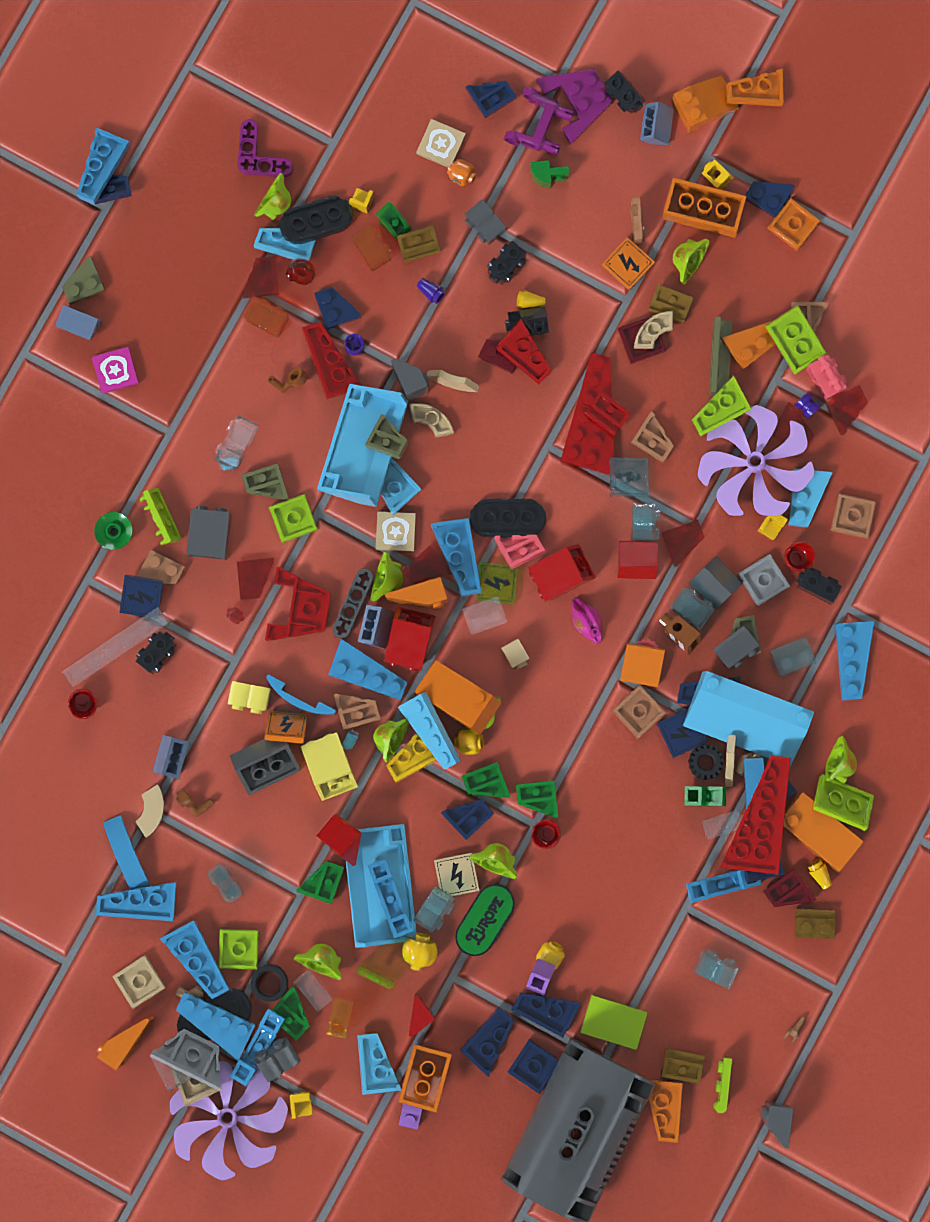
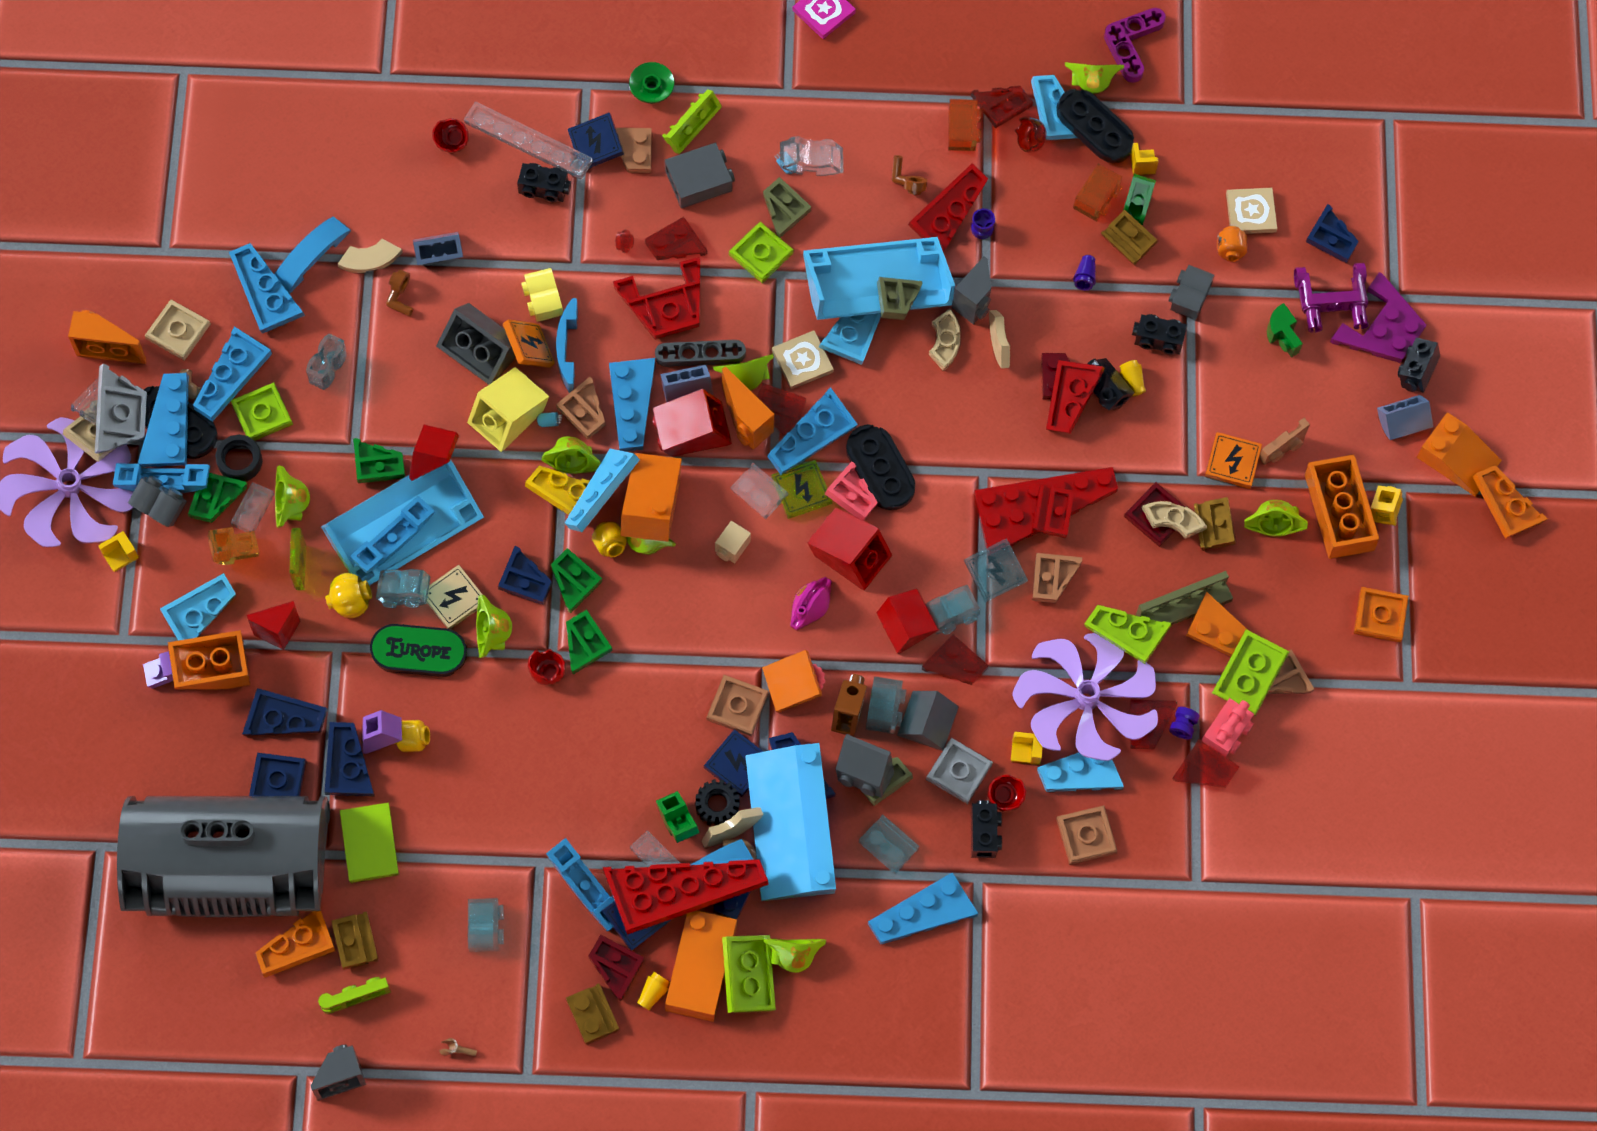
camera: 60 degrees right, 15 degrees down
dark blue wing [314,287,361,330] -> none
dark blue wing [745,181,795,218] -> none

